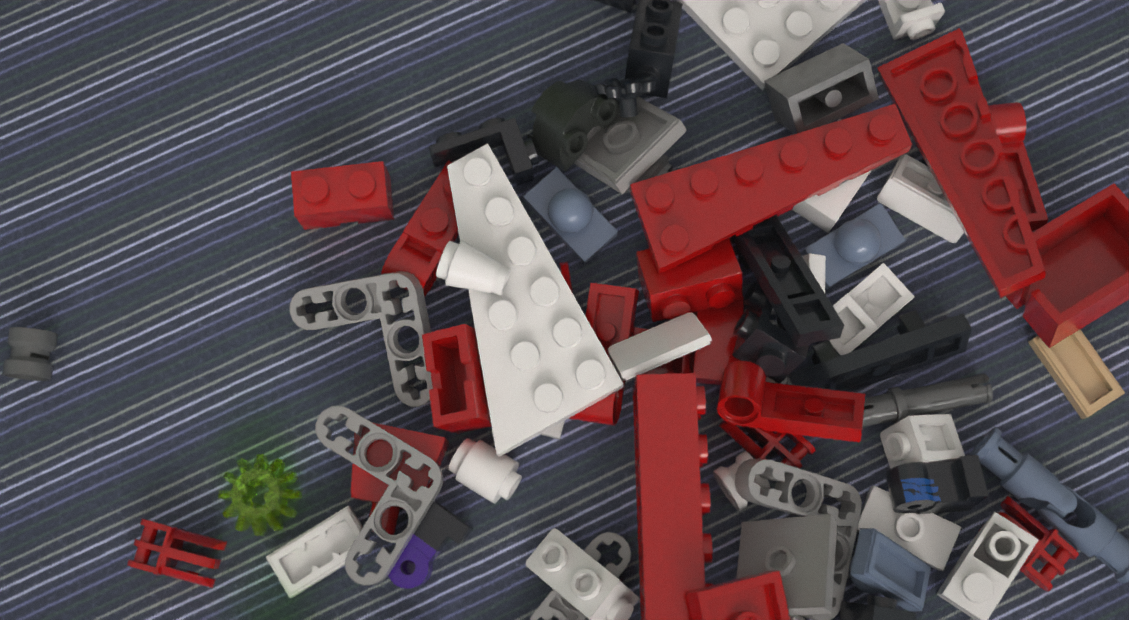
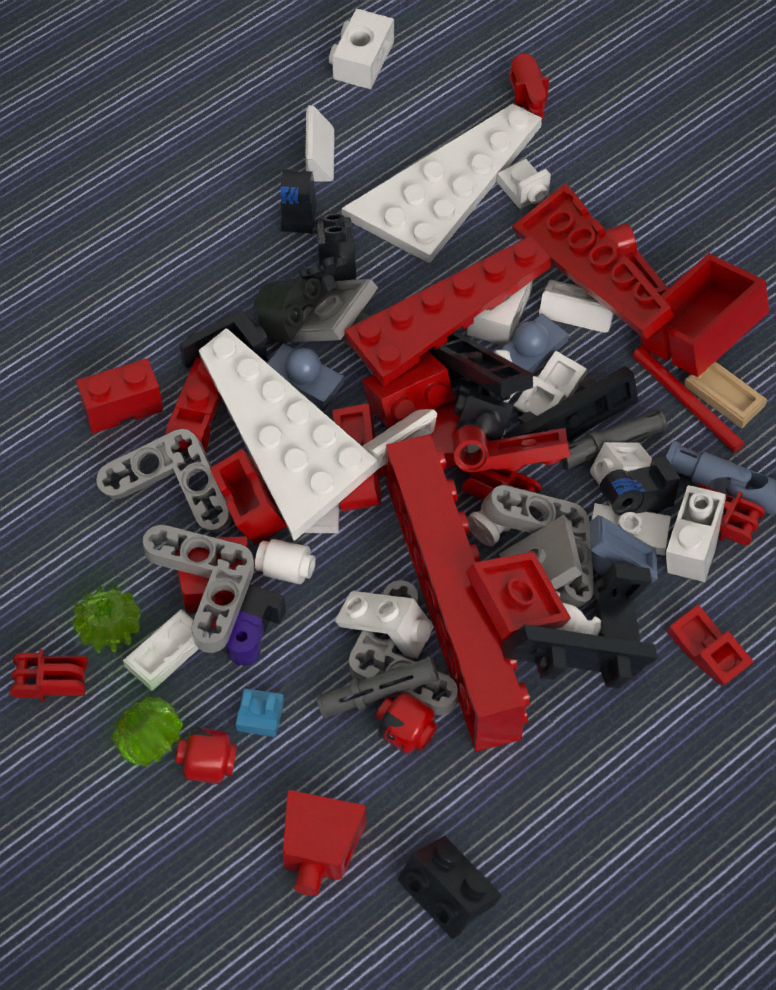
camera: 15 degrees left, 20 degrees down
white cone [436,240,511,295] -> none
flat silver brick [764,43,879,134] -> none
none -> red bar [632,346,745,453]

